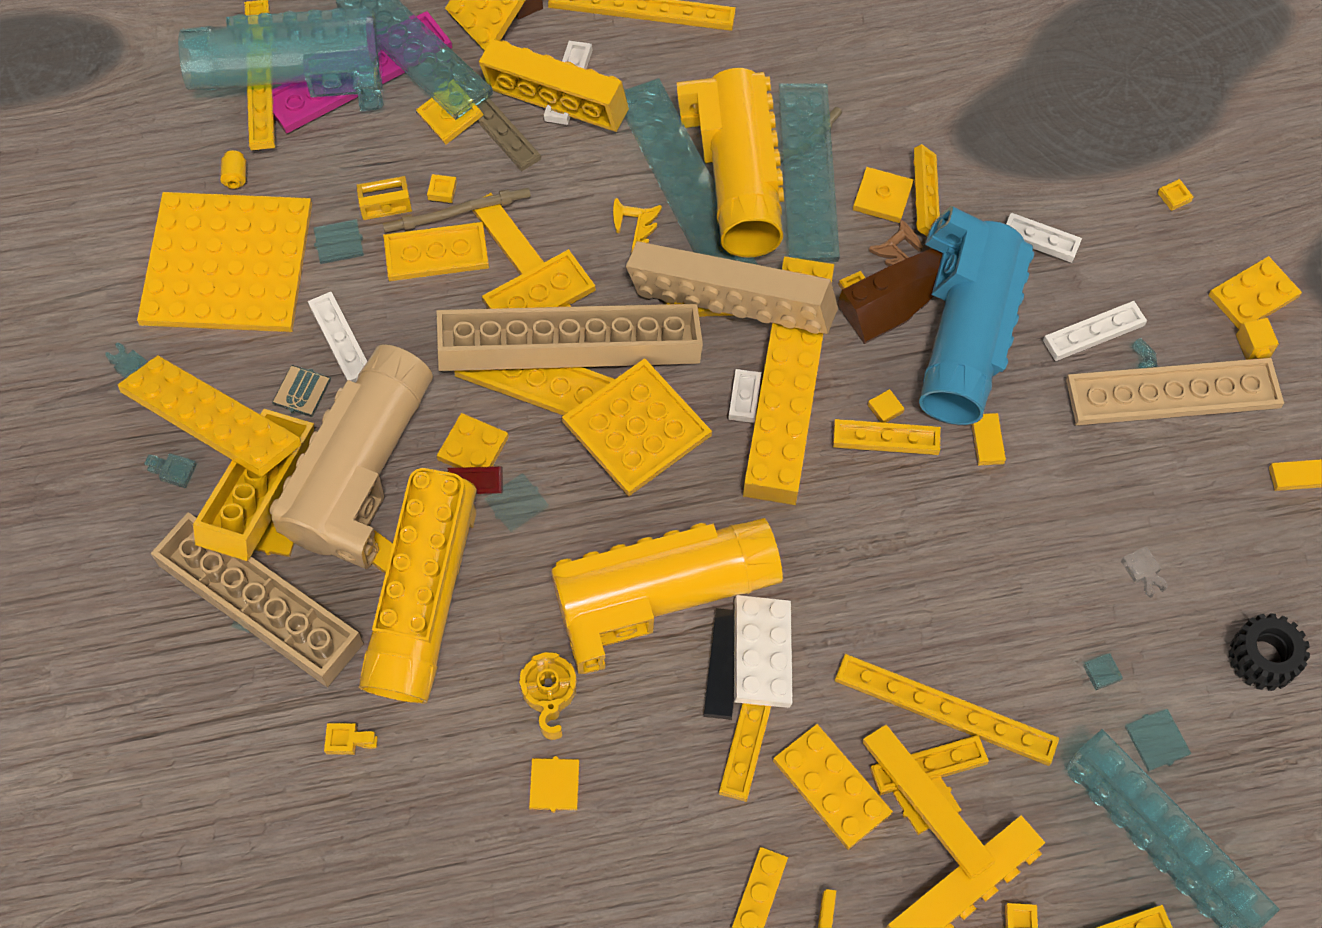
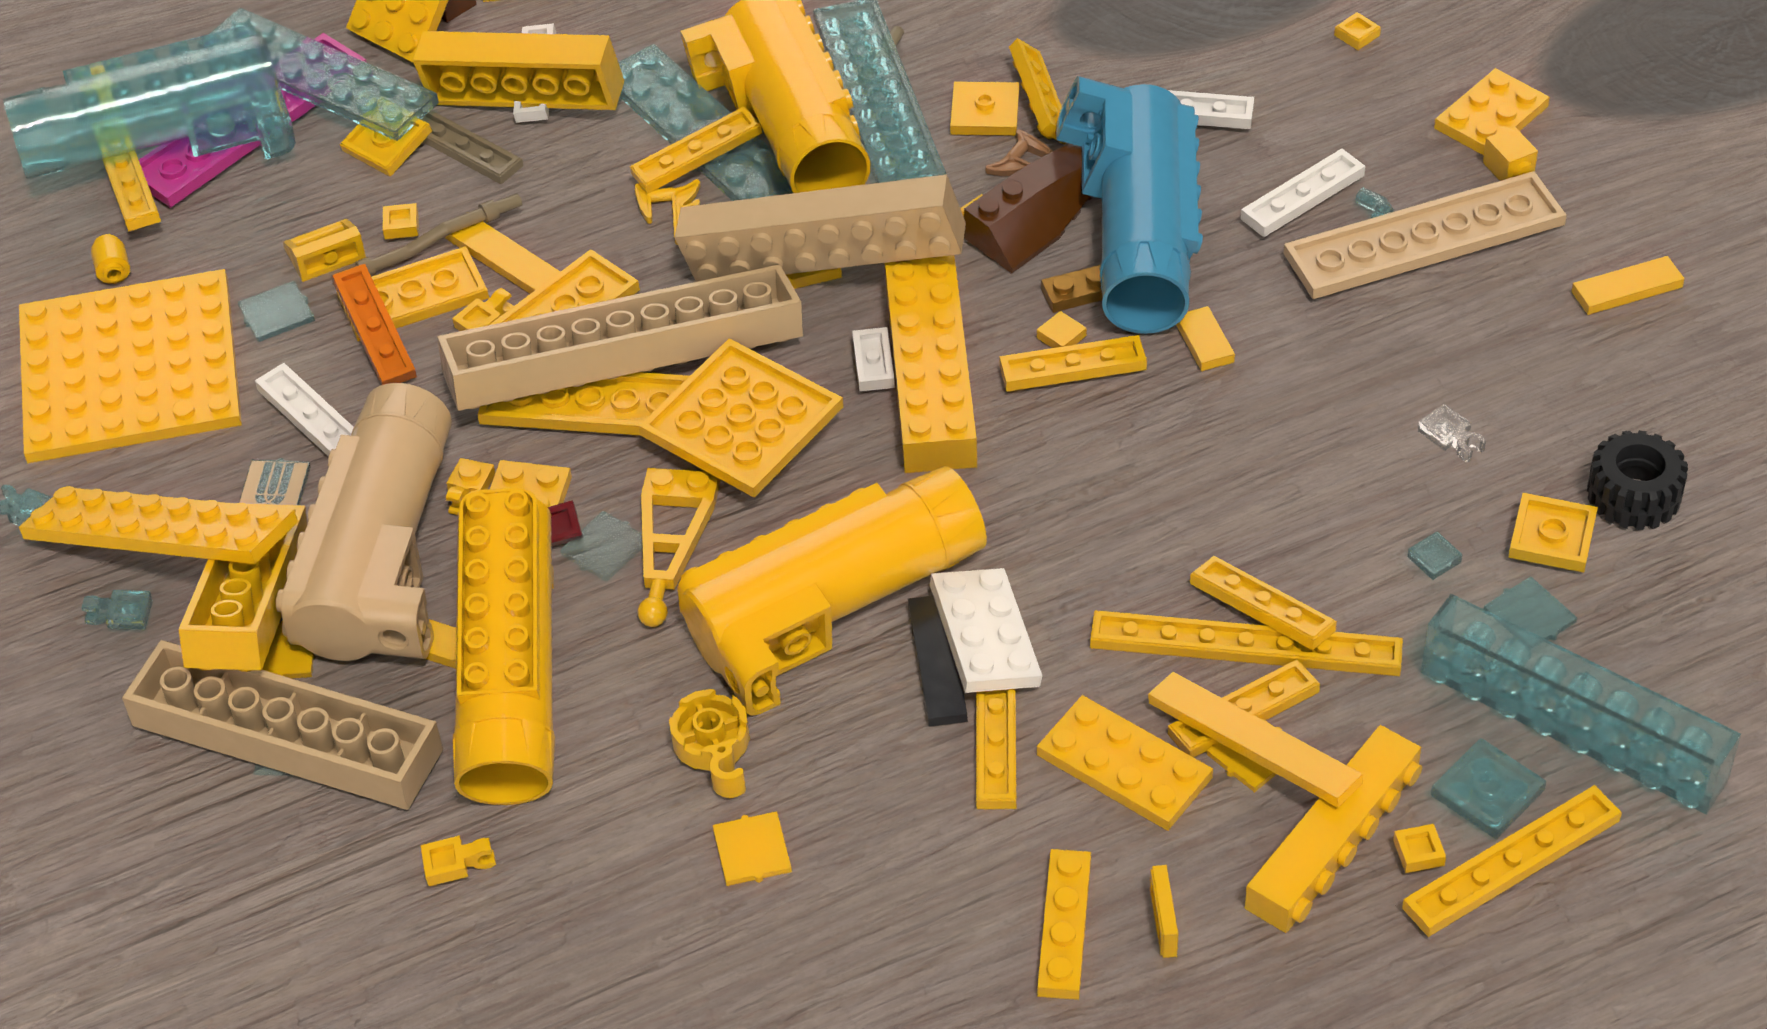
camera: 10 degrees left, 15 degrees down
none -> orange plate [332,263,417,385]
none -> yellow plate [446,458,495,515]
none -> yellow plate [452,288,513,331]
none -> yellow tile [629,106,762,194]
none -> yellow plate [637,468,720,627]
none -> pearl gold plate [1041,265,1102,313]
none -> yellow tile [1190,556,1337,650]
none -> clear light blue plate [1431,738,1546,840]
none -> yellow plate [1508,493,1598,573]

